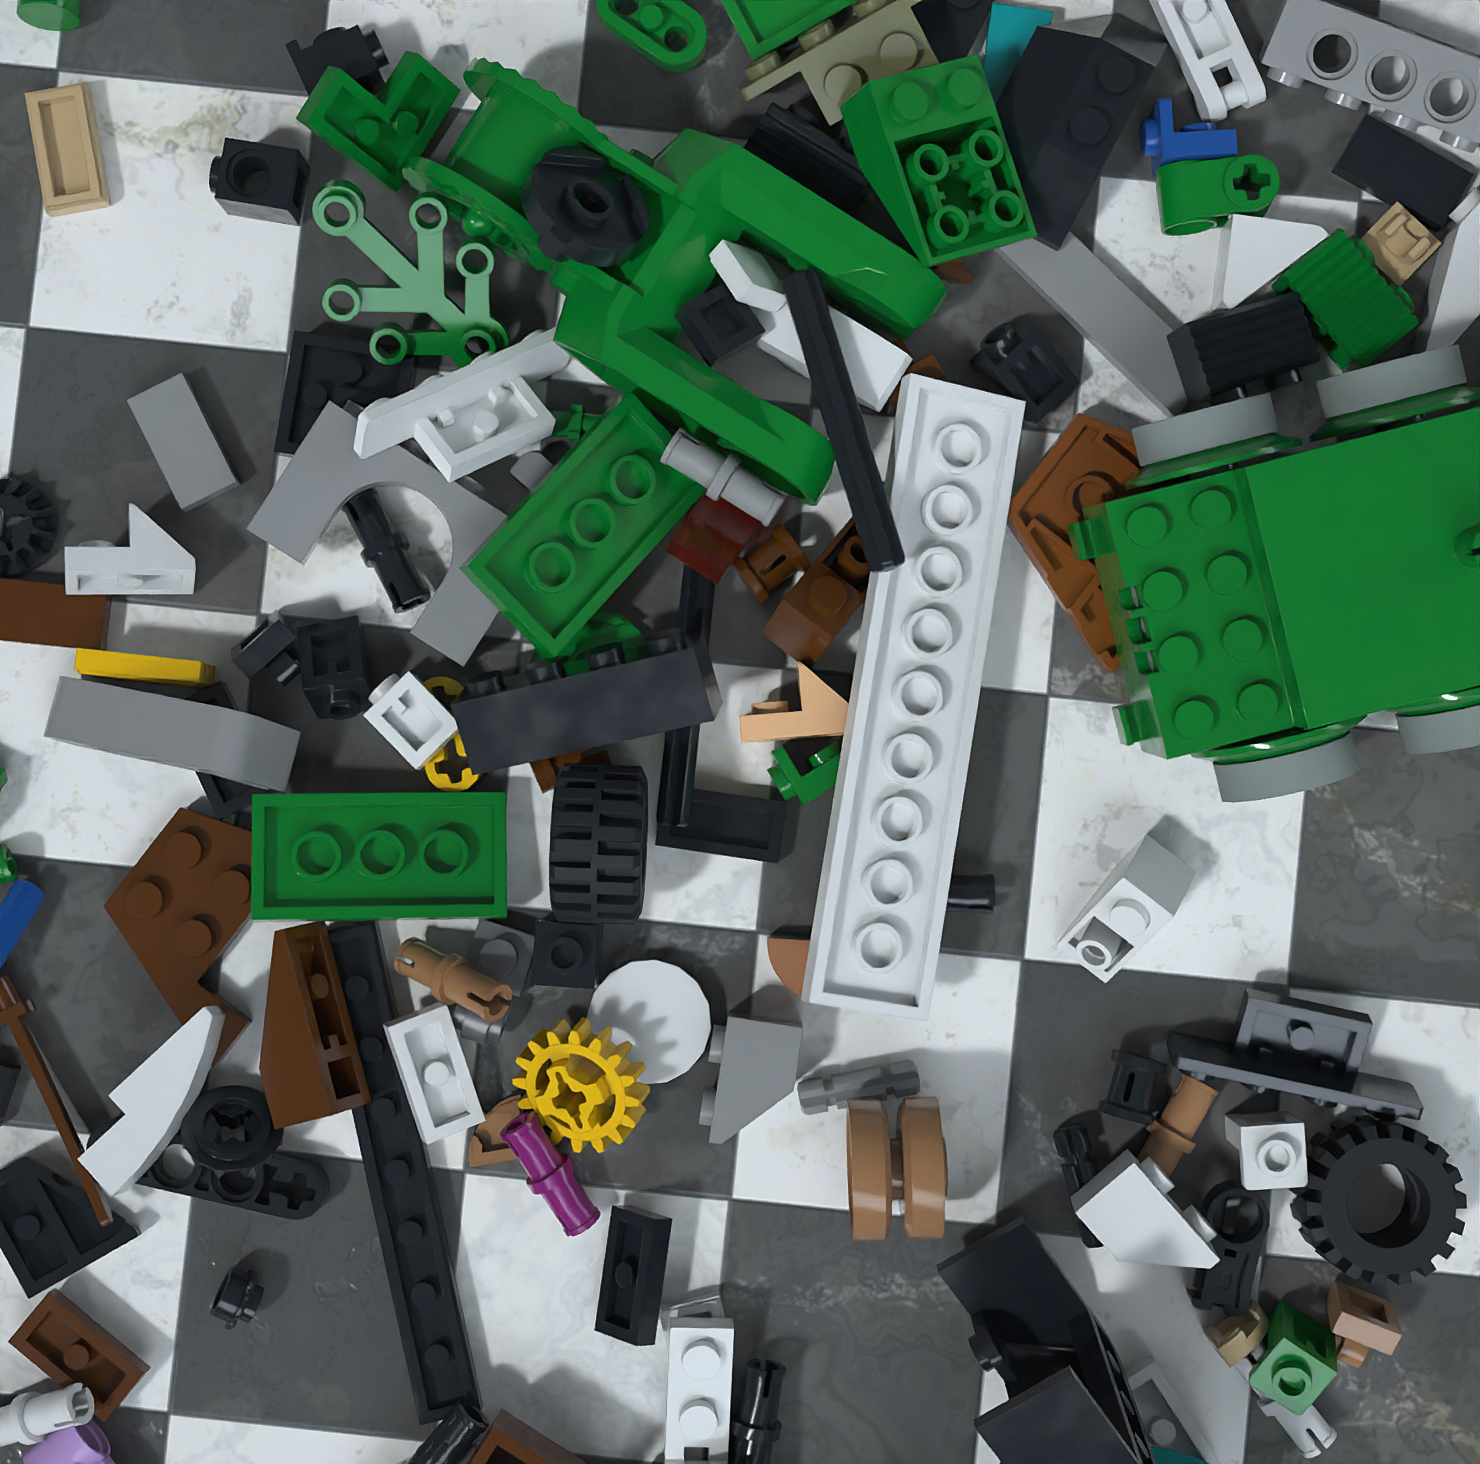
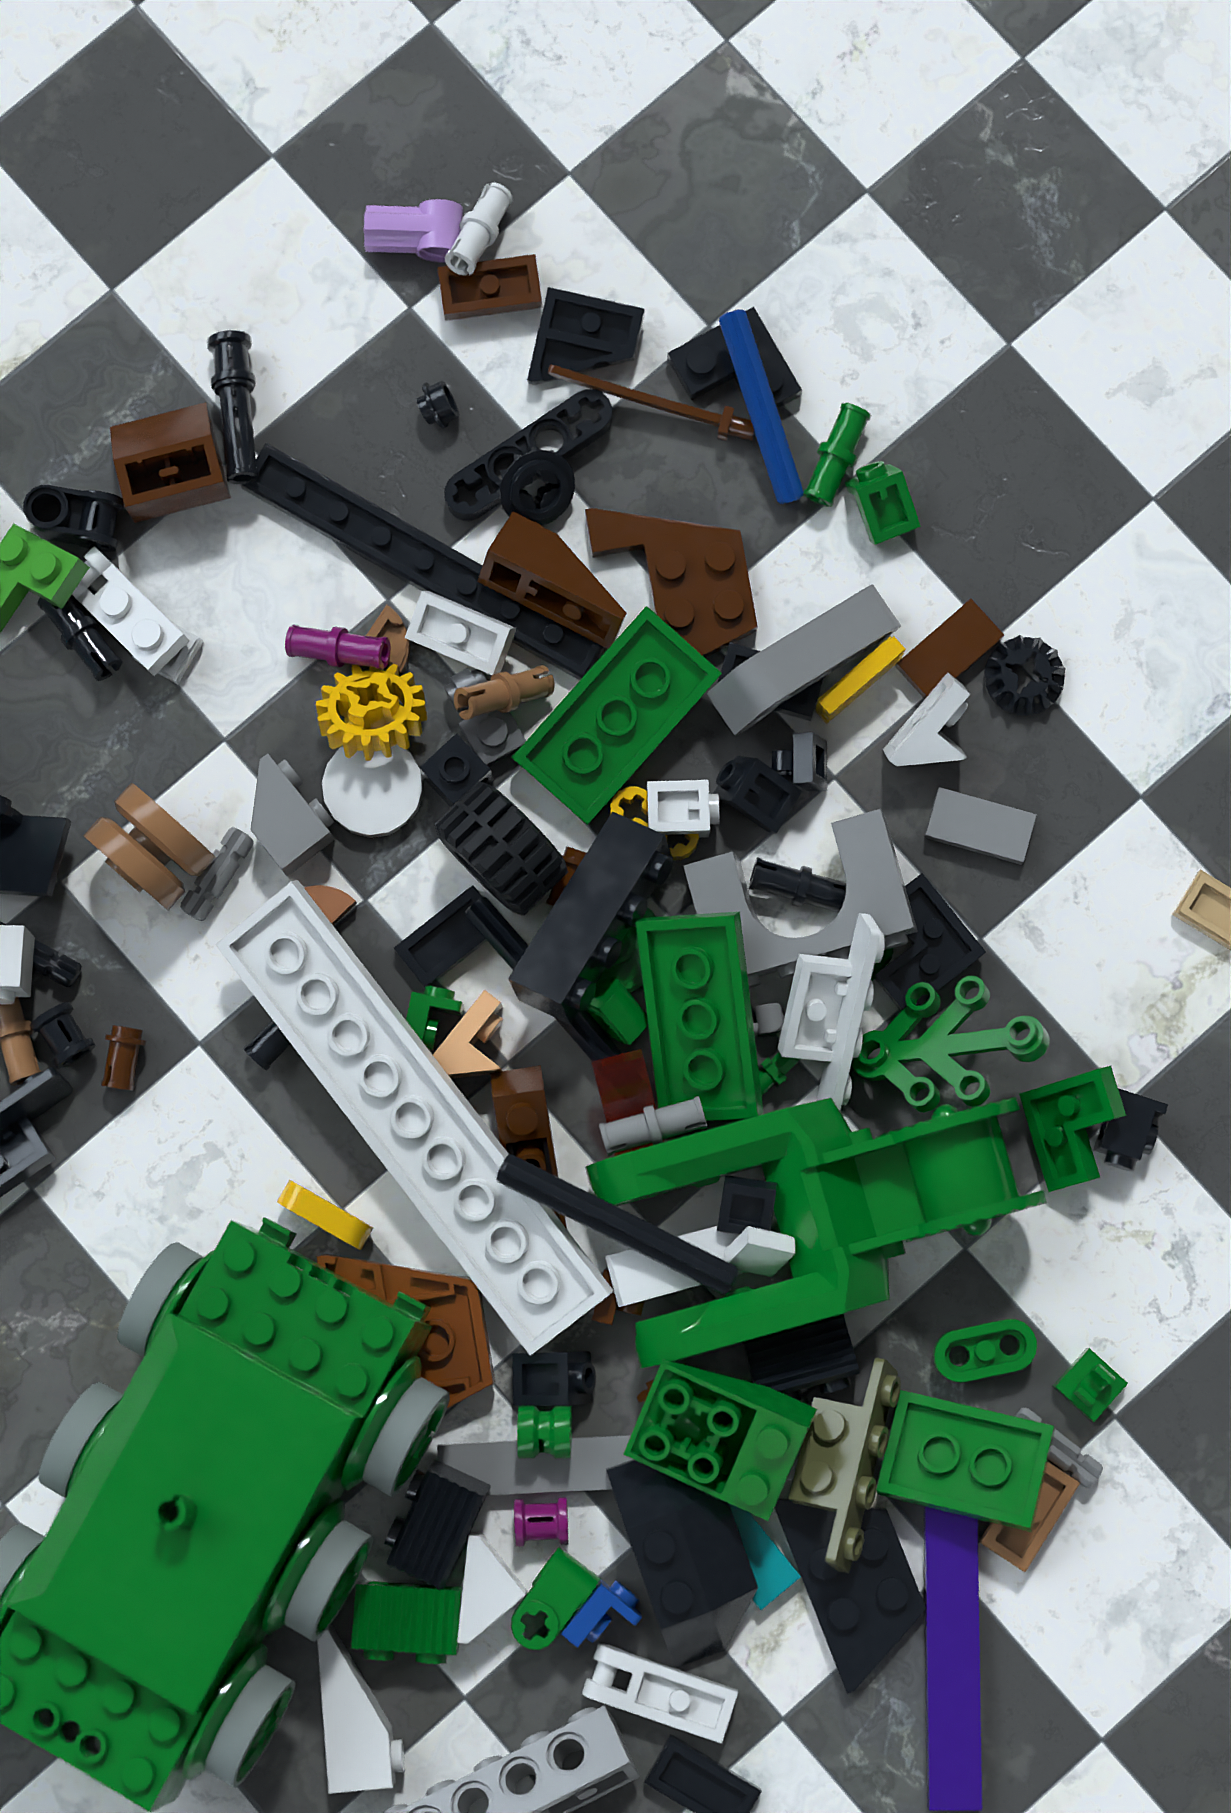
camera: 130 degrees right, 5 degrees down
white slope [78,1005,226,1197] -> none
black brick [209,137,310,226] -> none
black plate [520,146,649,267] -> none
black plate [594,1205,672,1346] -> none
reddish brown bush [729,524,811,605] -> none
white slope [1056,834,1196,983] -> none
black tile [1331,114,1473,232] -> none
tan tile [1361,201,1442,286] -> none
none -> reddish brown pin [101,1025,146,1091]
none -> yellow beam [277,1179,373,1250]
none -> magenta bush [514,1497,569,1547]
none -> green wheel [517,1406,572,1459]
none -> green brick [585,977,648,1045]

